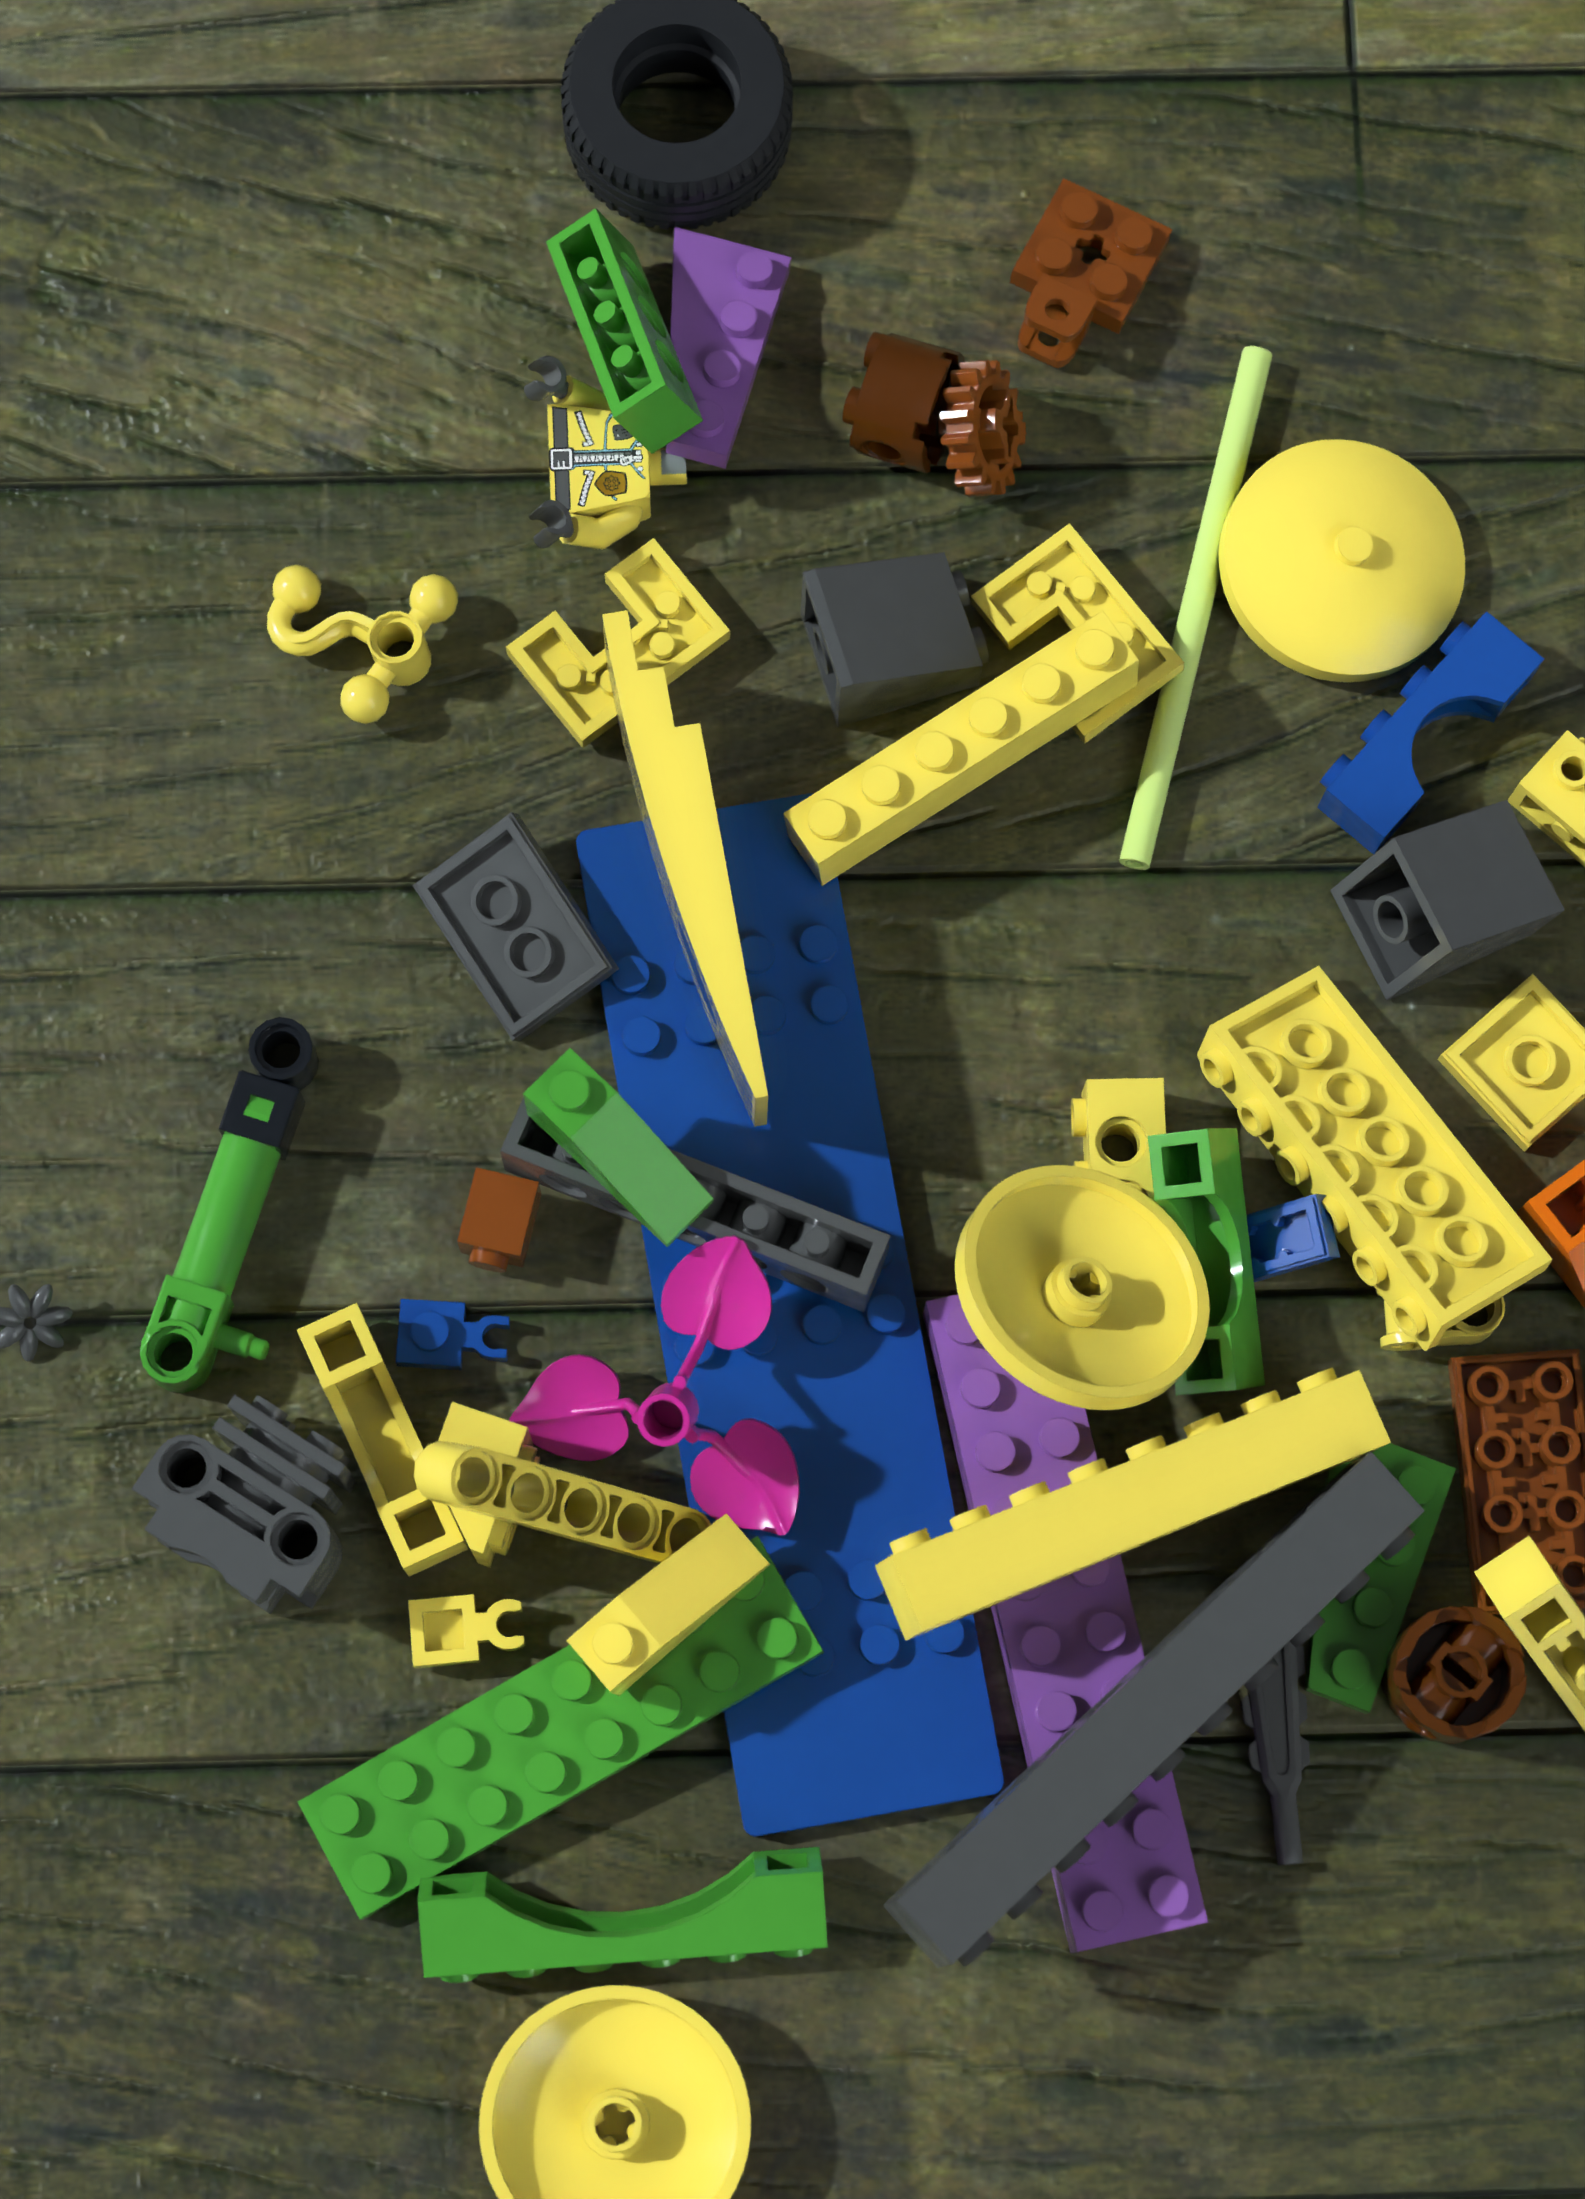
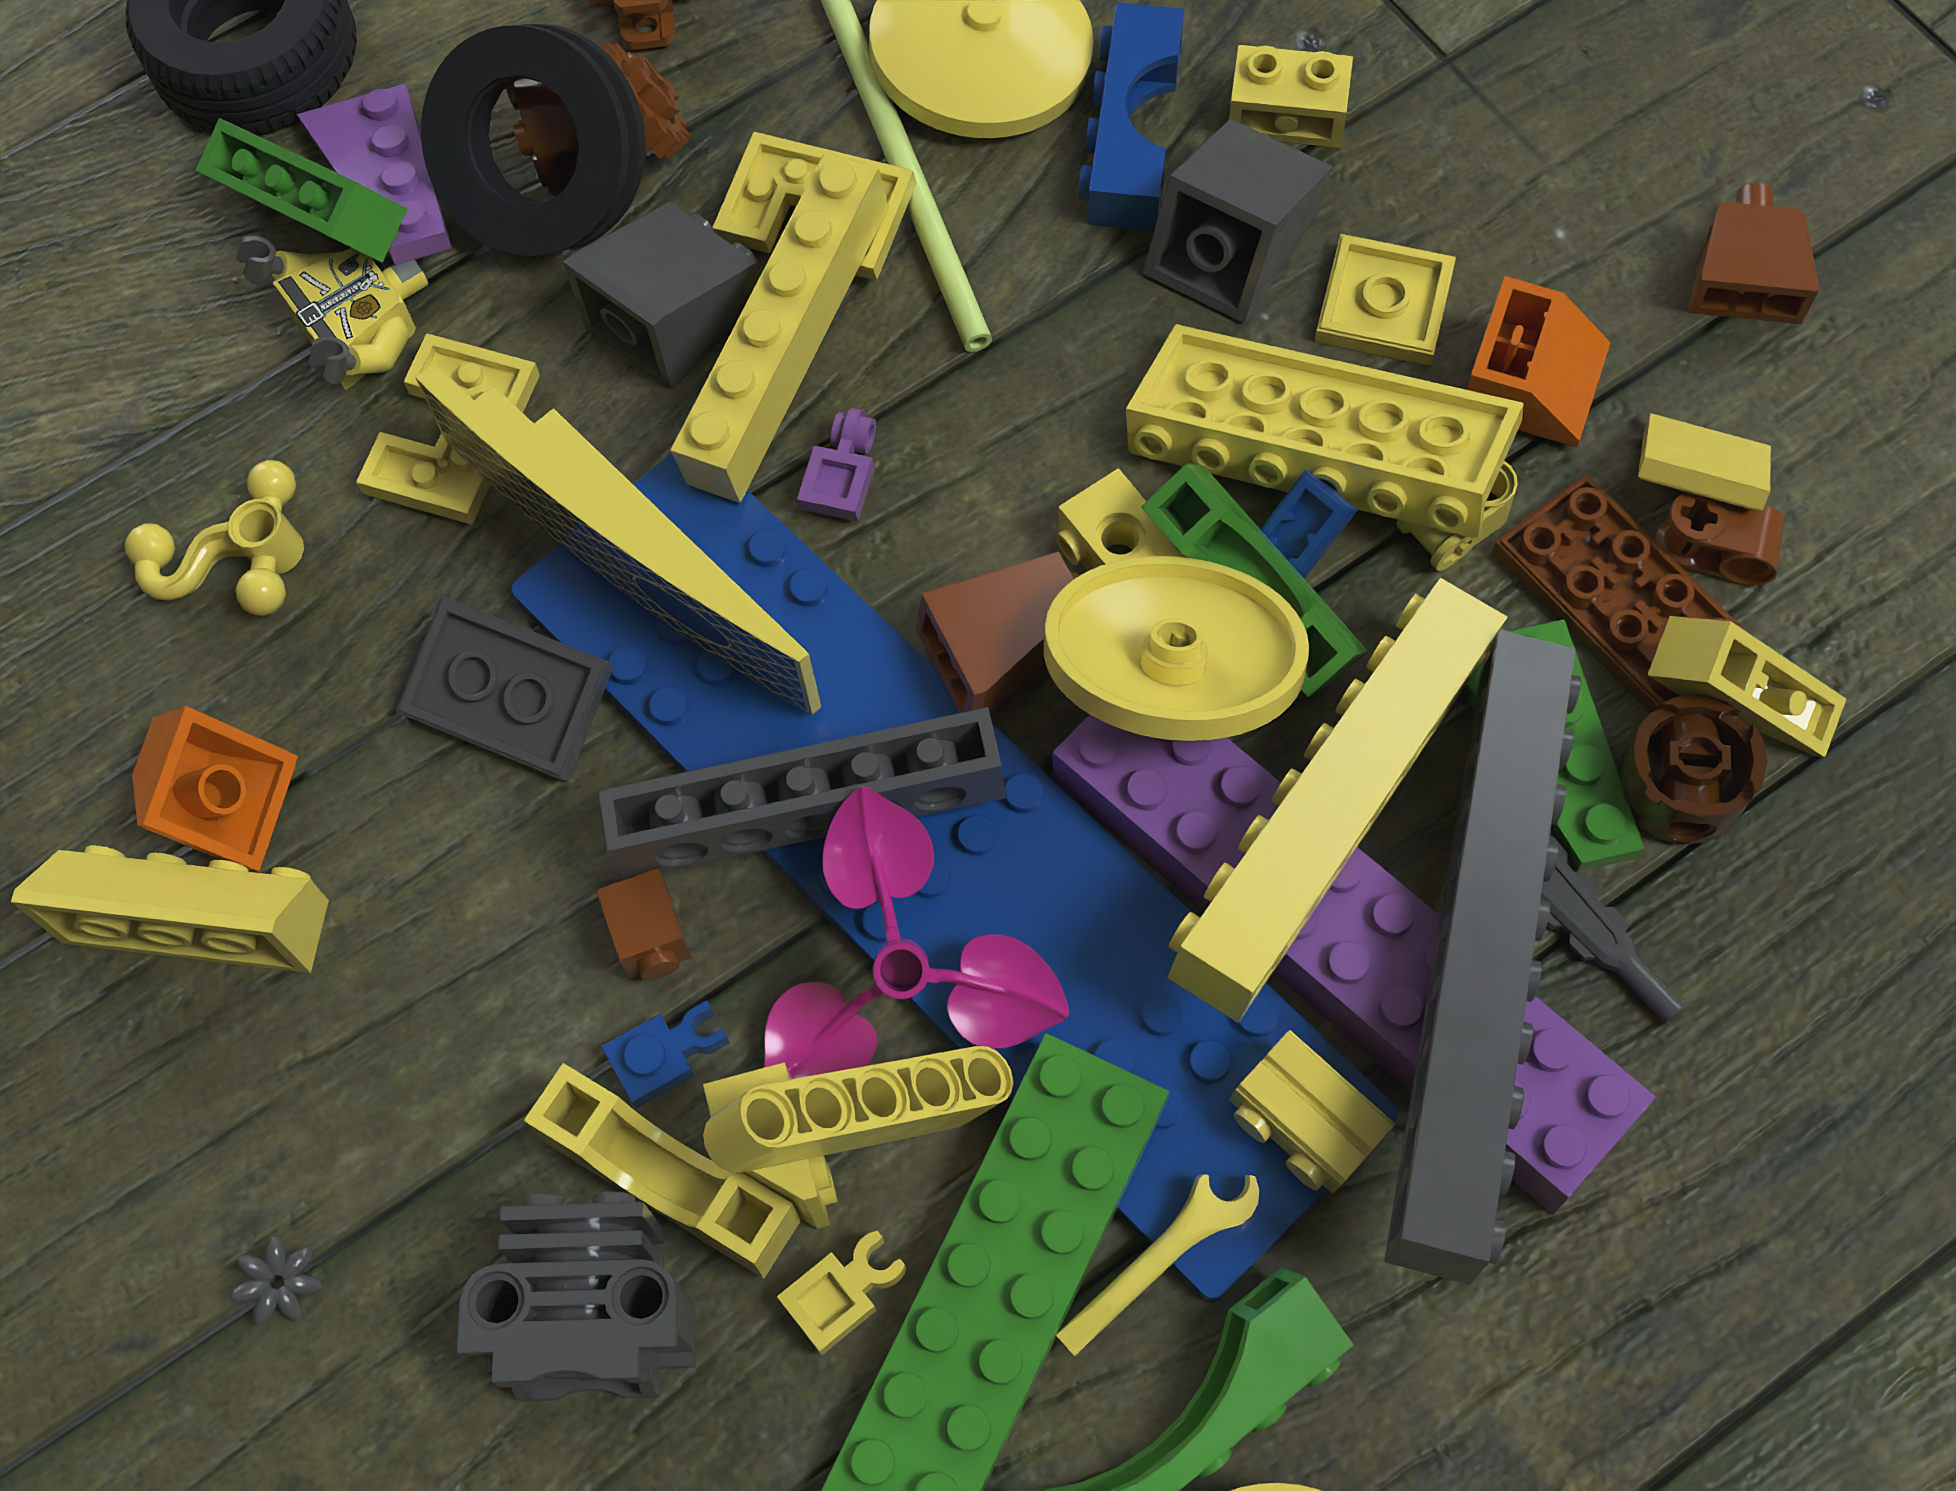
camera: 25 degrees left, 10 degrees down
bright green piece [140,1017,319,1393] -> none
bright green slope [523,1048,714,1248] -> none
light yellow slope [567,1513,770,1696] -> none
none -> light yellow slope [11,845,329,973]
none -> orange slope [132,705,298,873]
none -> black tyre [421,24,646,256]
none -> medium lavender plate [797,408,876,522]
none -> dark orange slope [916,551,1079,714]
none -> light yellow piece [1056,1174,1259,1356]
none -> light yellow brick [1229,1030,1395,1194]

